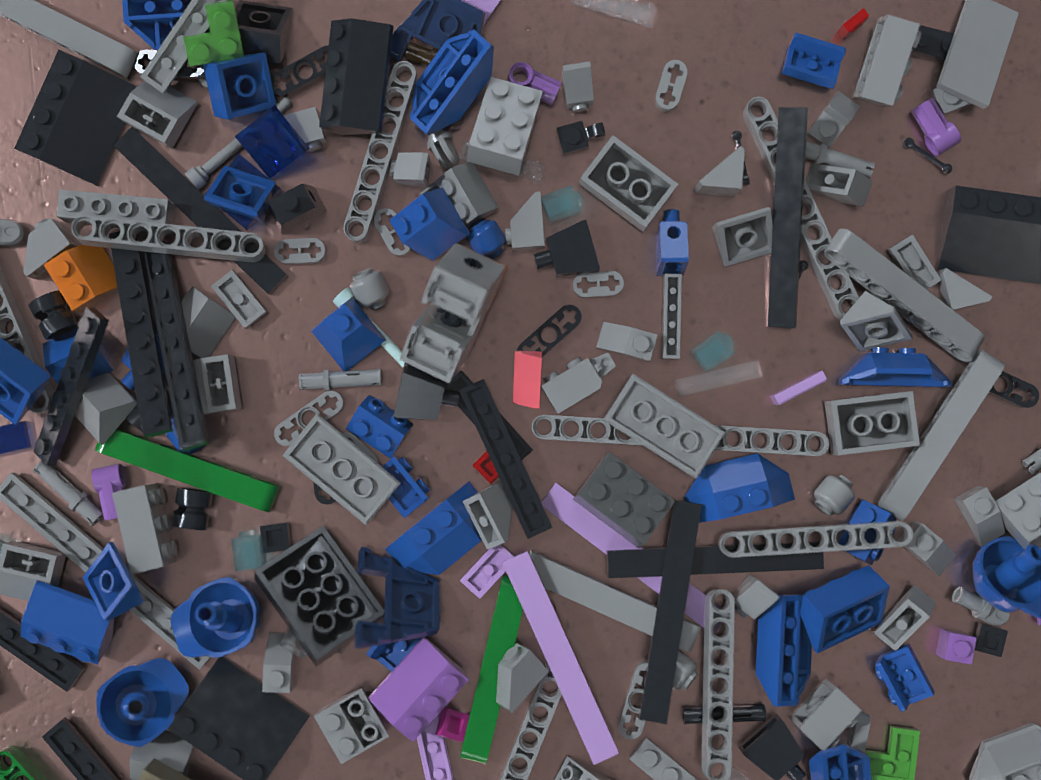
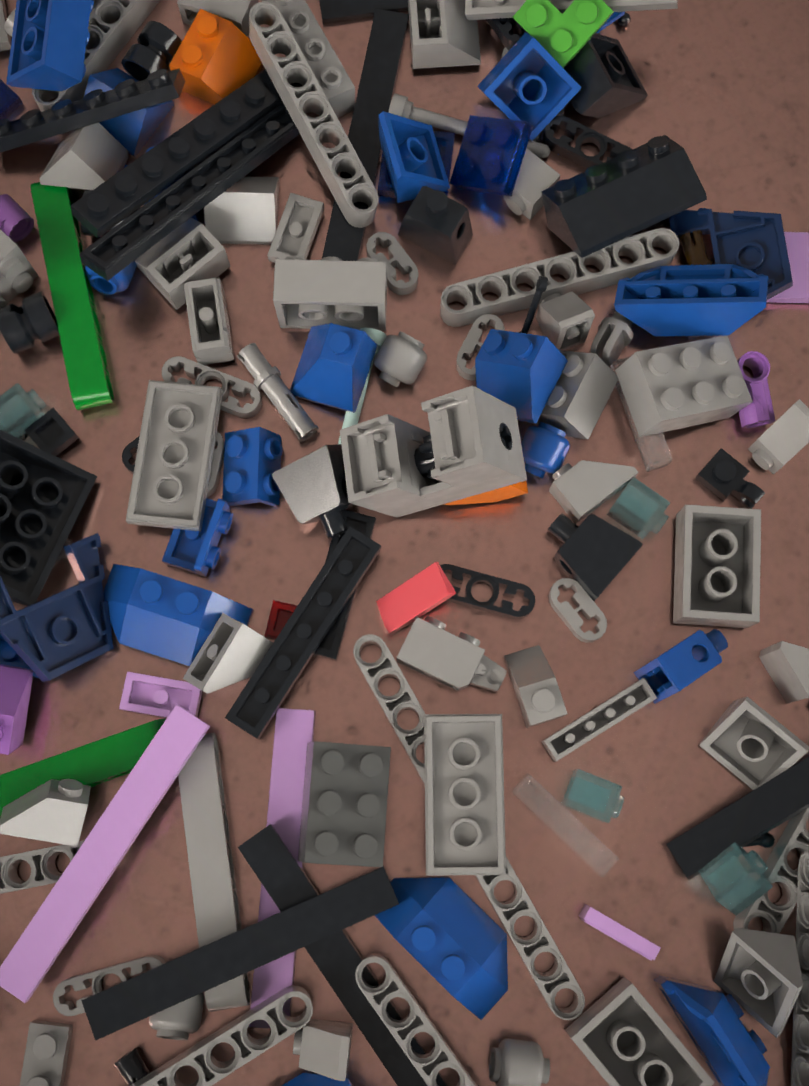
camera: 55 degrees right, 10 degrees down
none -> light grey brick [184,278,234,365]
none -> light grey brick [273,256,387,331]
none -> black hinge [518,276,548,334]
none -> clear light blue brick [699,842,773,916]

